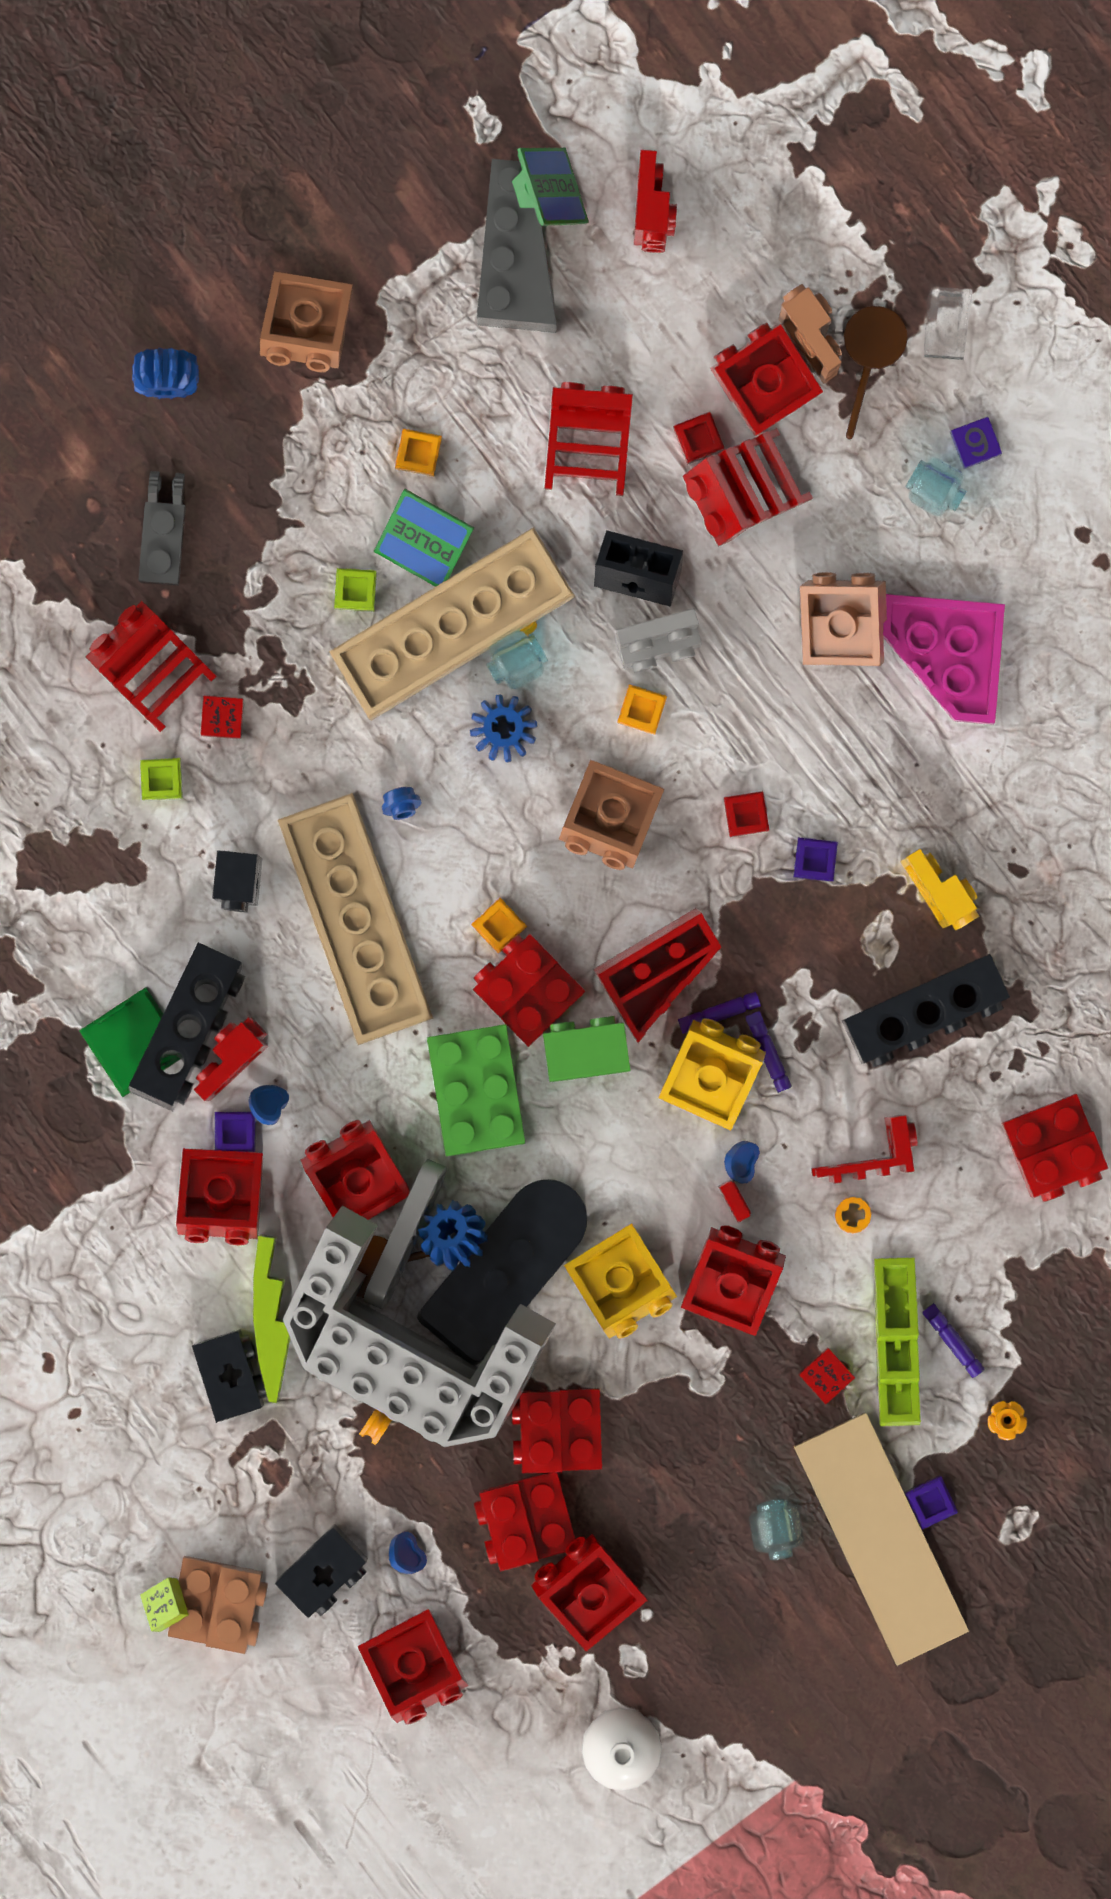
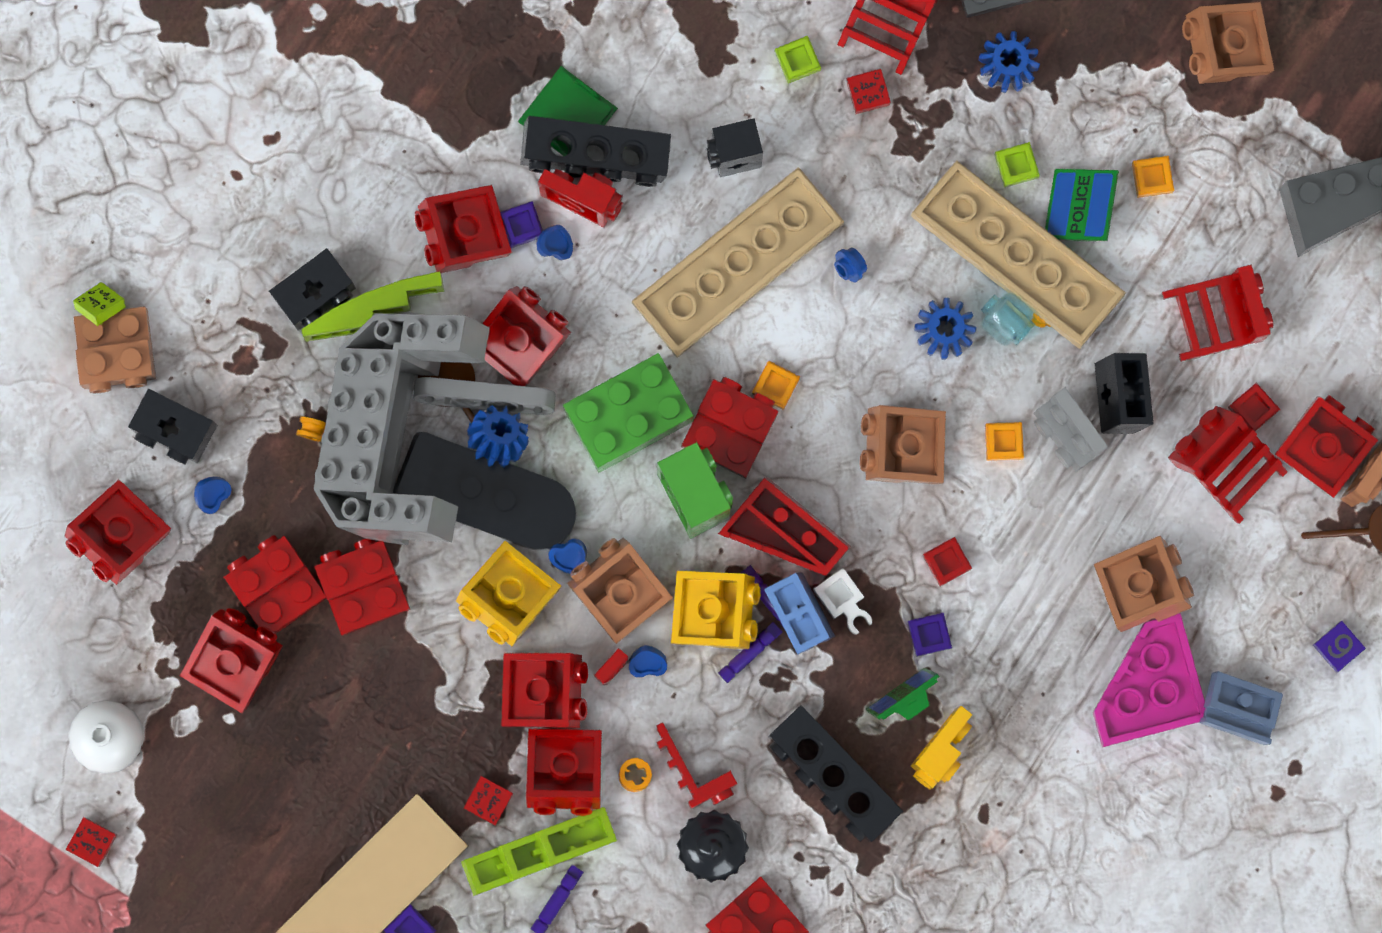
camera: 70 degrees right, 5 degrees down
clear light blue head [749,1499,804,1560] -> none
clear light blue head [905,457,967,517] -> none
none -> red tile [66,817,117,867]
none -> red plate [526,729,602,816]
none -> blue piece [548,539,587,574]
none -> nougat plate [567,538,673,644]
none -> black piece [676,810,749,883]
none -> medium blue hinge [764,572,835,654]
none -> white plate [813,568,872,635]
none -> green piece [865,668,939,720]
none -> blue gear [978,31,1040,93]
none -> sand blue plate [1200,671,1283,745]

